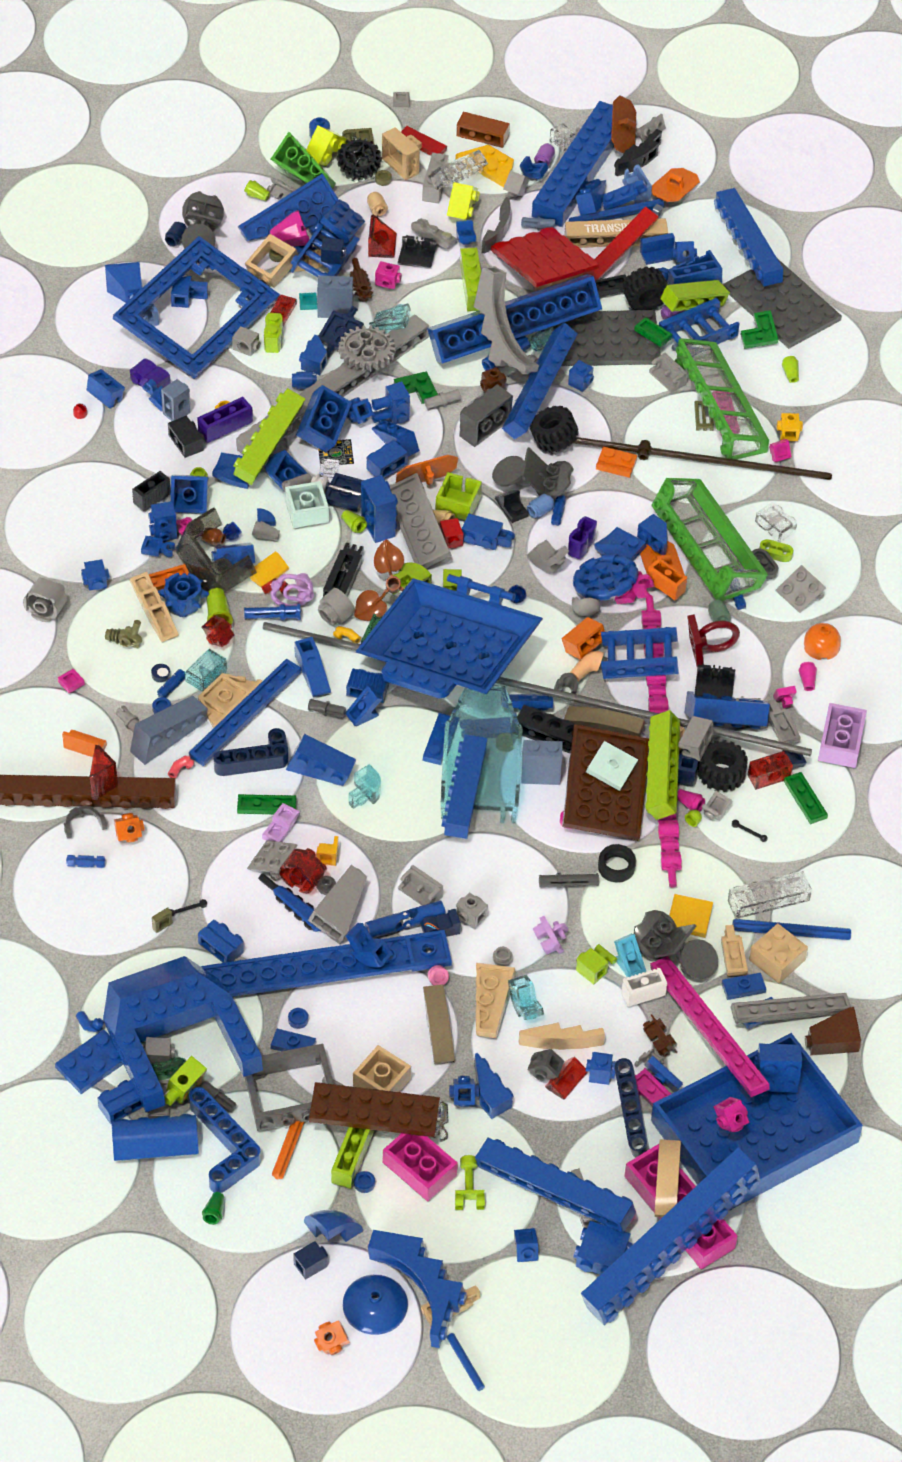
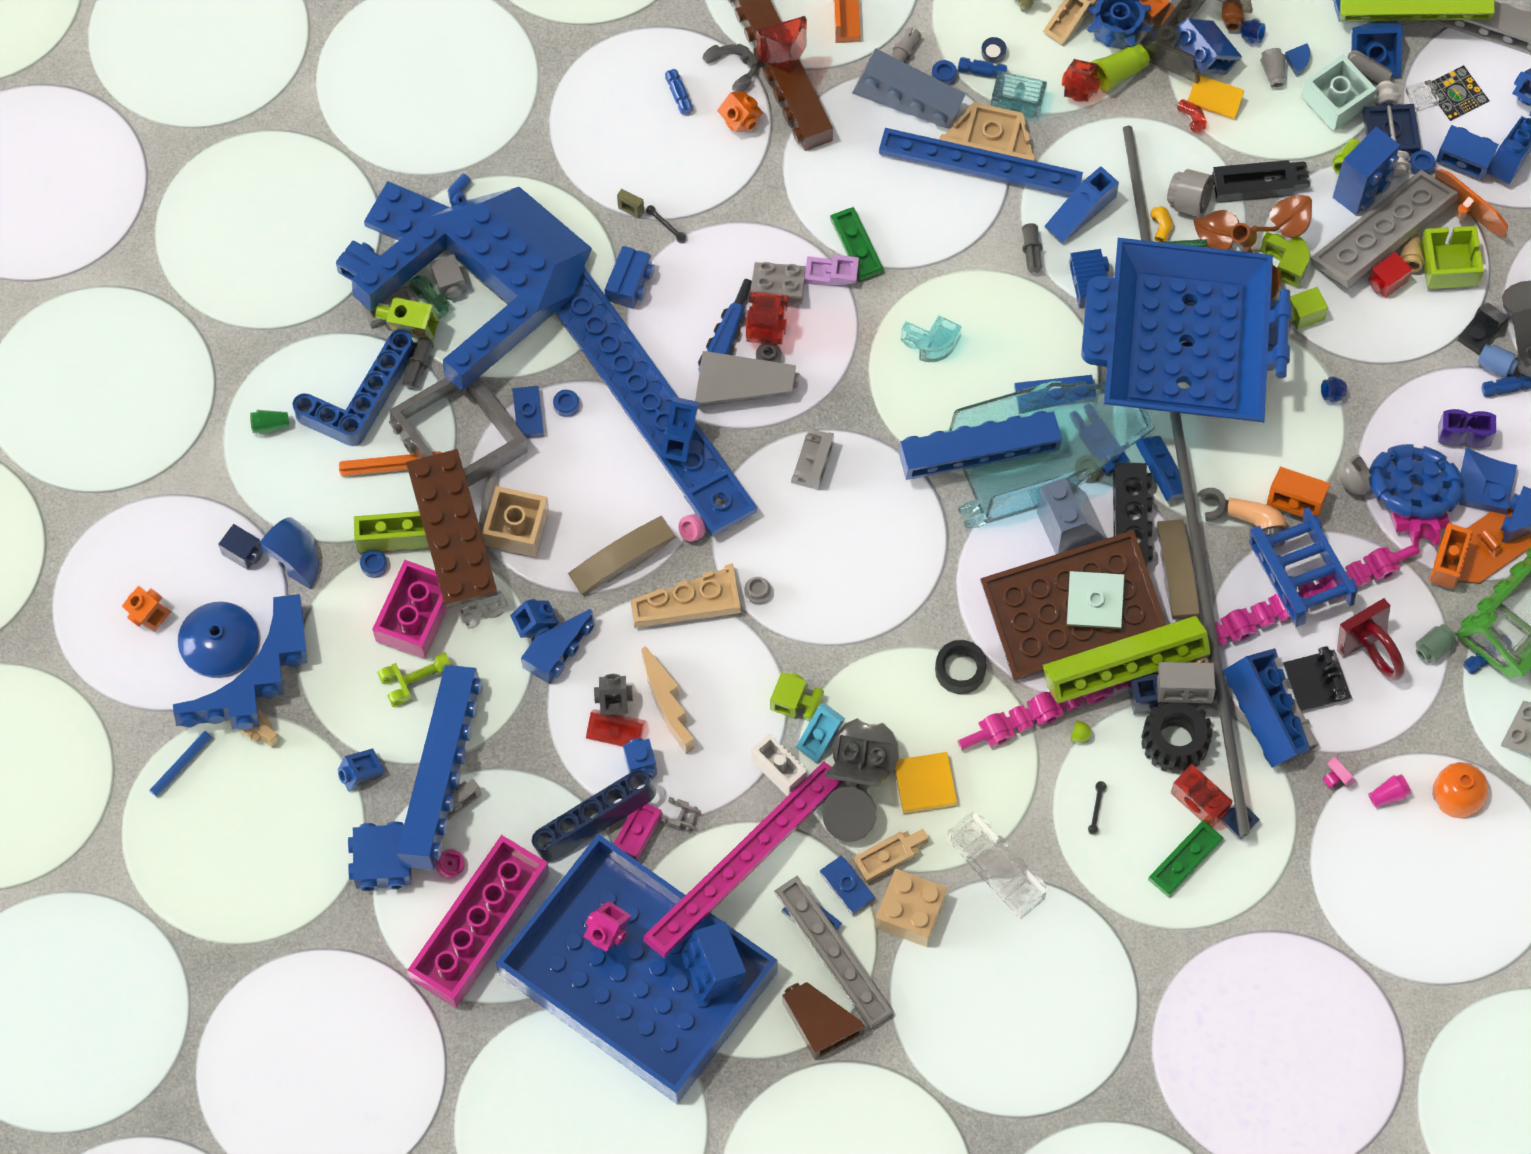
camera: 70 degrees right, 15 degrees up
blue brick [111,1114,199,1161] -> none
coral arm [168,755,194,778] -> none
dark blue beam [213,728,288,776] -> none
blue pin [244,603,301,621] -> none
lavender piece [271,573,314,606] -> none
blue wedge [286,734,356,786] -> none
blue brick [296,385,352,453] -> none
yellow panel [316,836,339,866] -> none
blue slope [346,686,382,726] -> none
blue piece [365,900,446,938] -> none
dark blue leg [420,909,461,937] -> none
light grey brick [456,892,488,929] -> none
blue brick [462,514,515,550] -> none
clear light blue brick [508,975,544,1020] -> none
light grey brick [527,539,569,573] -> none
lavender hips [532,916,568,955] -> none
dark grey pin [538,873,599,889] -> none
blue brick [581,1147,760,1326] -> none
reddish brown hinge [643,1014,677,1057] -> none
blue plate [644,1056,683,1092] -> none
tan slope [654,1139,681,1217] -> none
dark pink cone [677,789,705,812] -> none
light grey bracket [702,790,733,821] -> none
blue axle [732,919,851,940] -> none
light grey hinge [768,699,801,744] -> none
lavender brick [818,703,867,768] -> none

